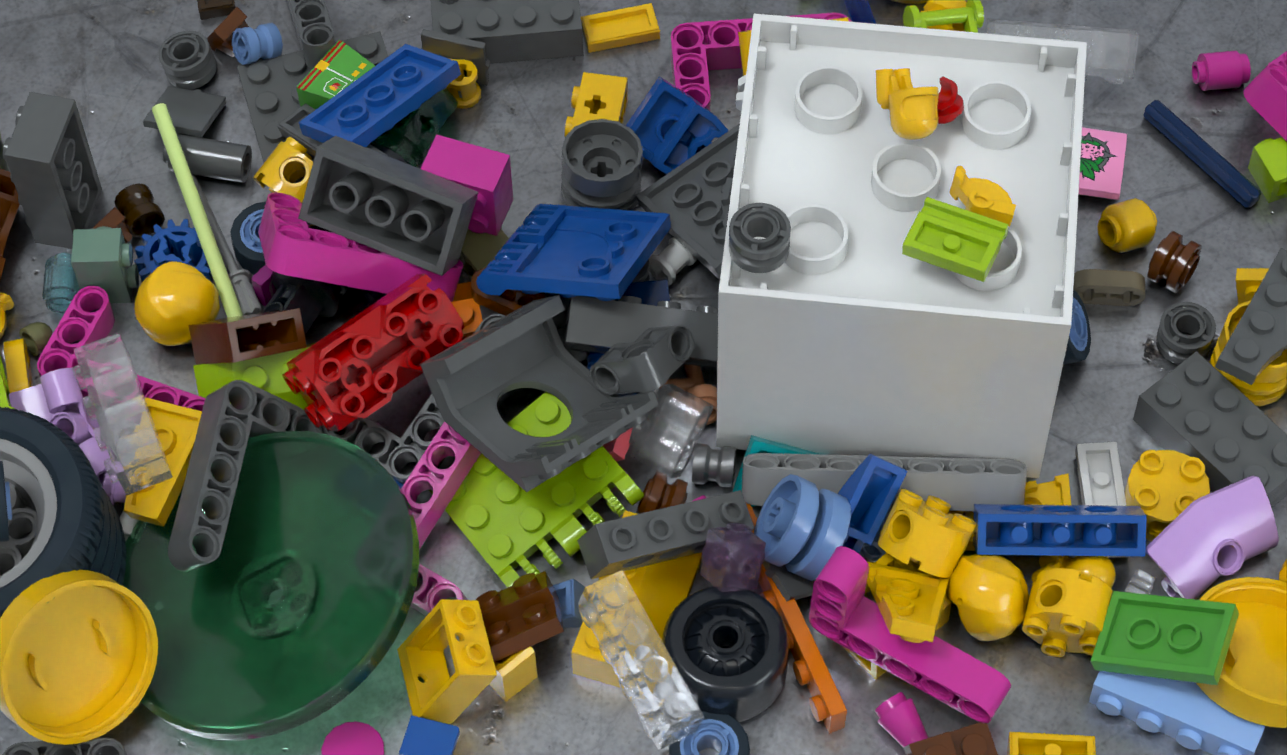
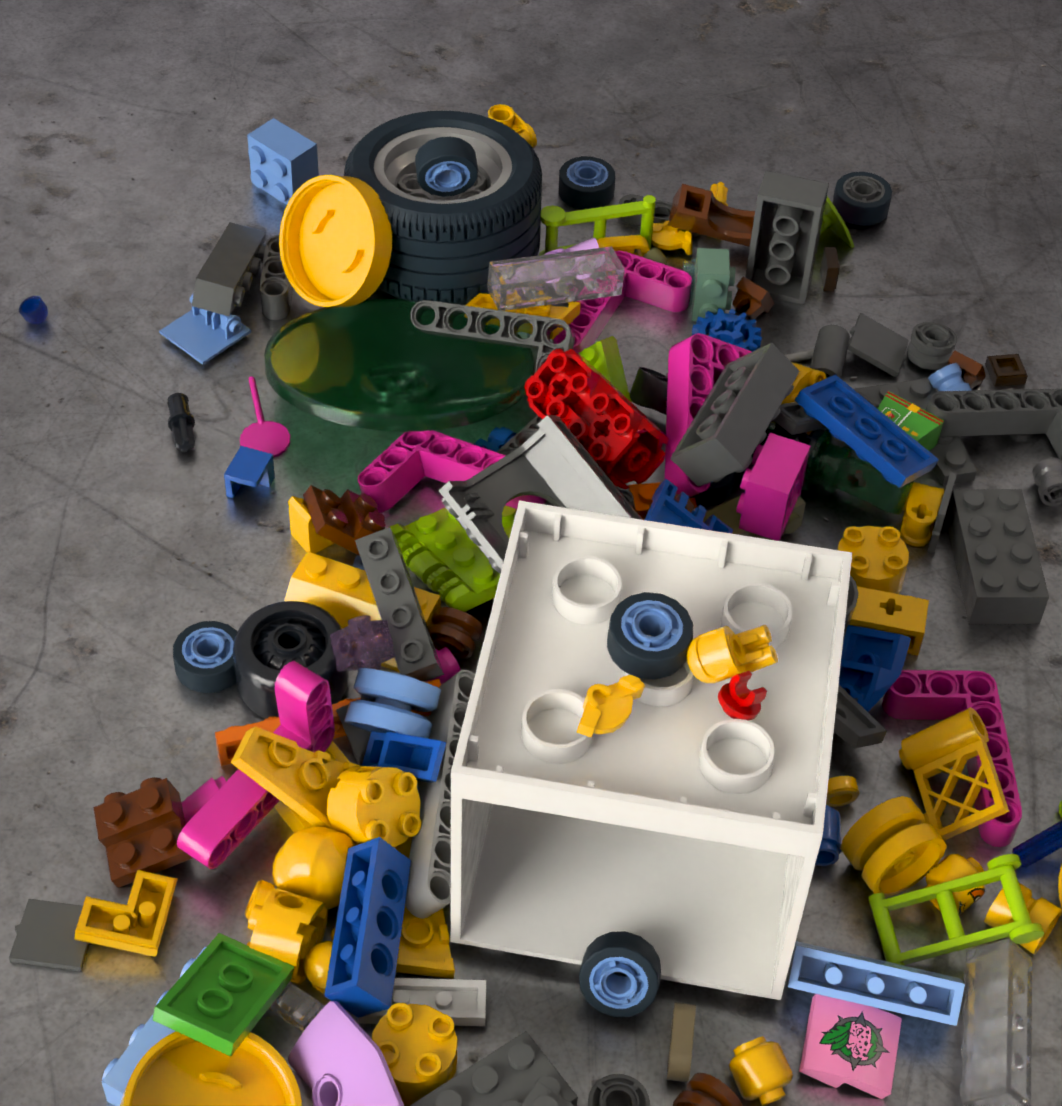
camera: 90 degrees right, 10 degrees down
dark brown wheel [114,183,165,237] -> none
yellow piece [134,261,220,346] -> none
yellowish green piece [151,103,243,318] -> none
reddish brown slope [189,308,307,364] -> none
yellow window [397,599,497,724] -> none
clear brick [578,570,705,750] -> none
yellow tile [581,3,660,53] -> none
dark grey wheel [729,203,791,273] -> none
lime plate [902,197,1008,282] -> none
none -> yellow tile [245,879,275,919]
none -> wheel [607,592,693,680]
none -> yellow brick [837,526,909,594]

